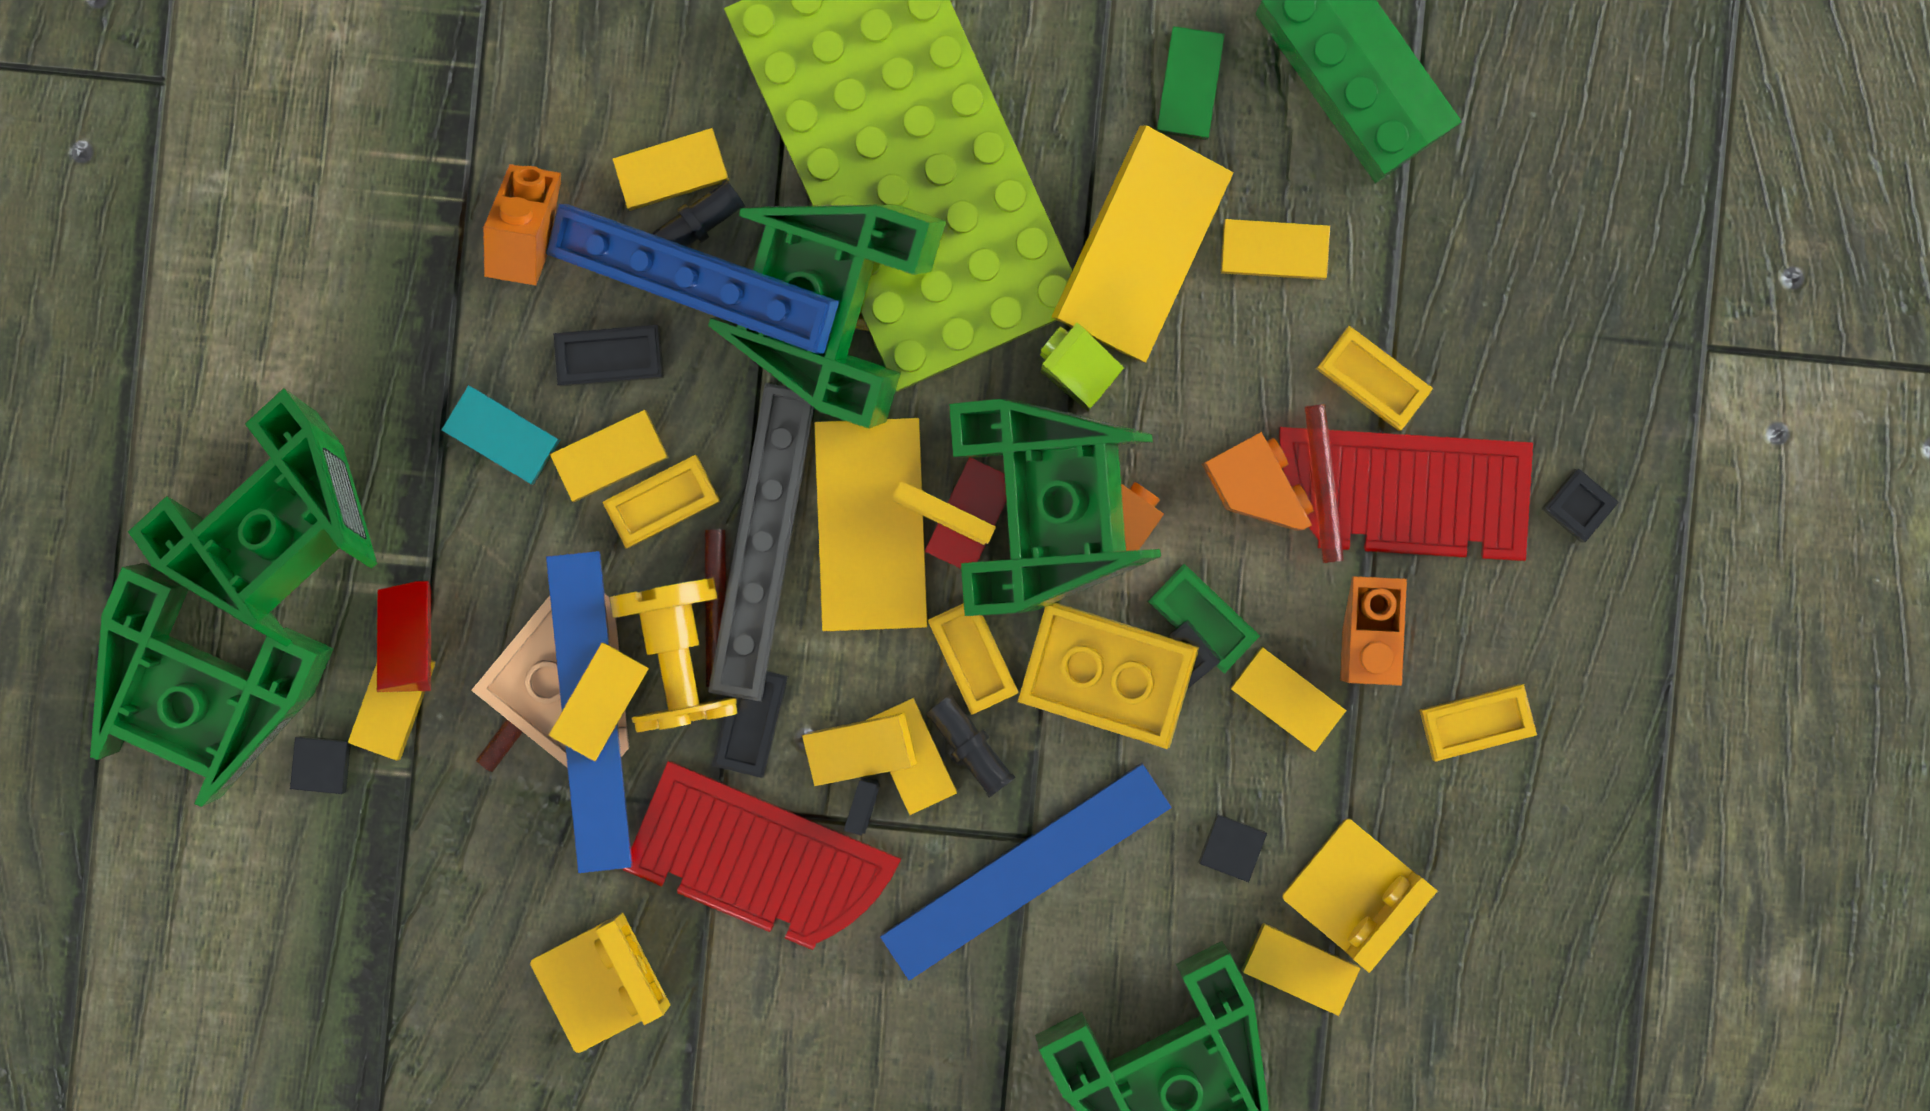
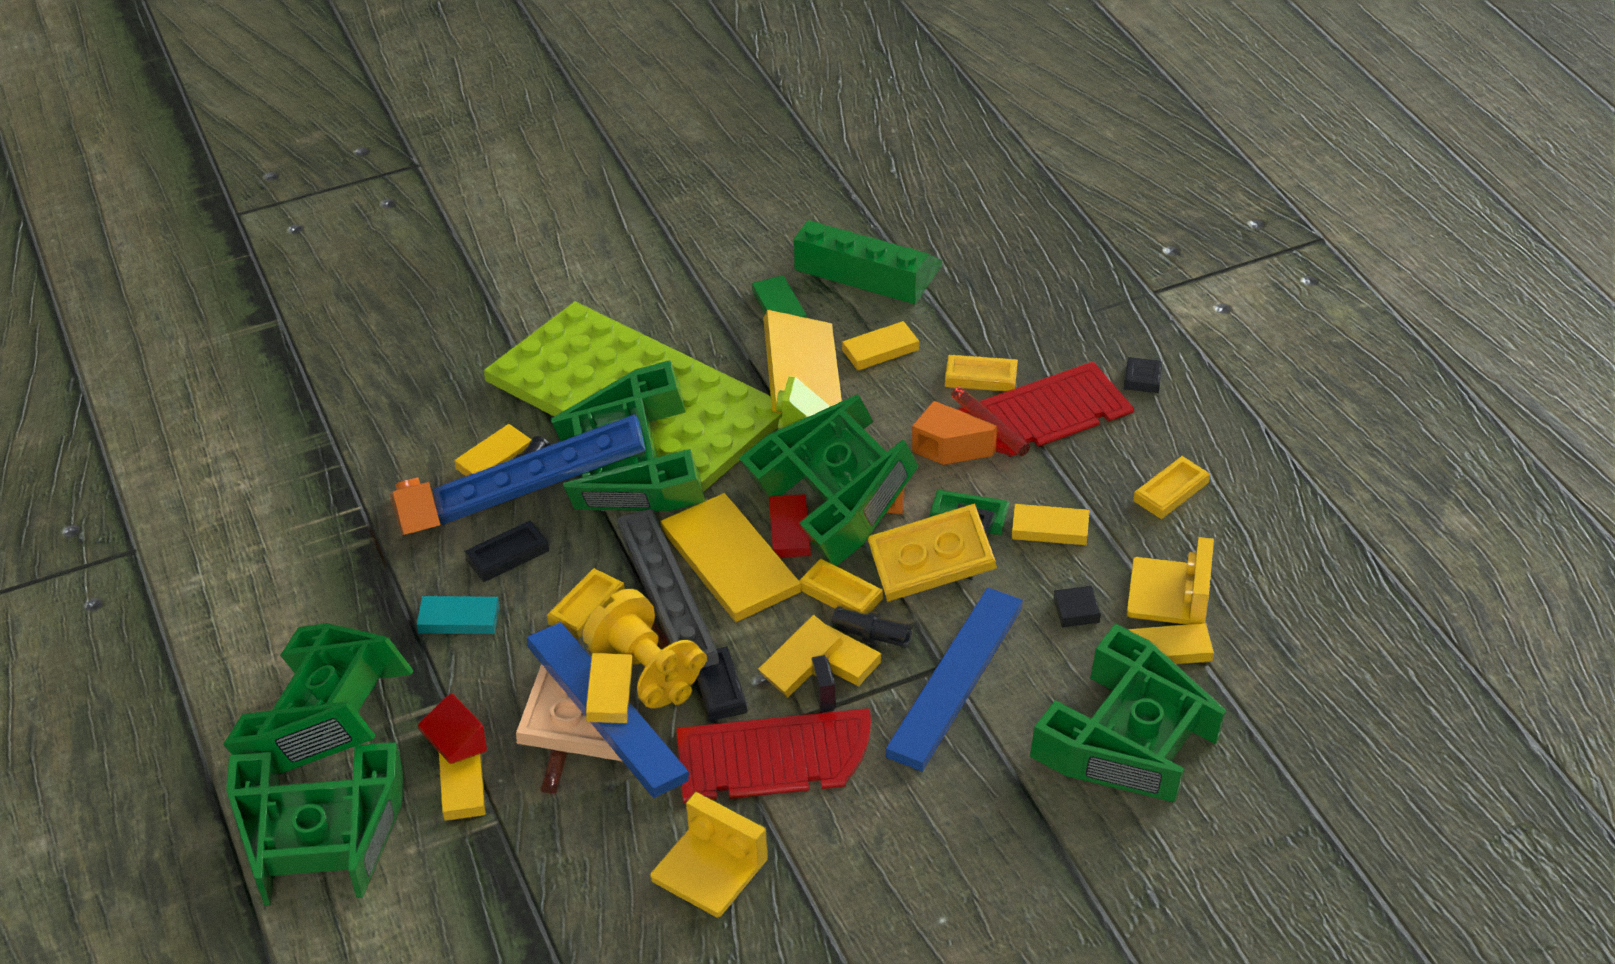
camera: 30 degrees left, 45 degrees down
black tile [290,736,351,794] -> none
yellow tile [550,410,669,502] -> none
yellow tile [892,480,996,545] -> none
orange slope [1340,576,1407,686] -> none

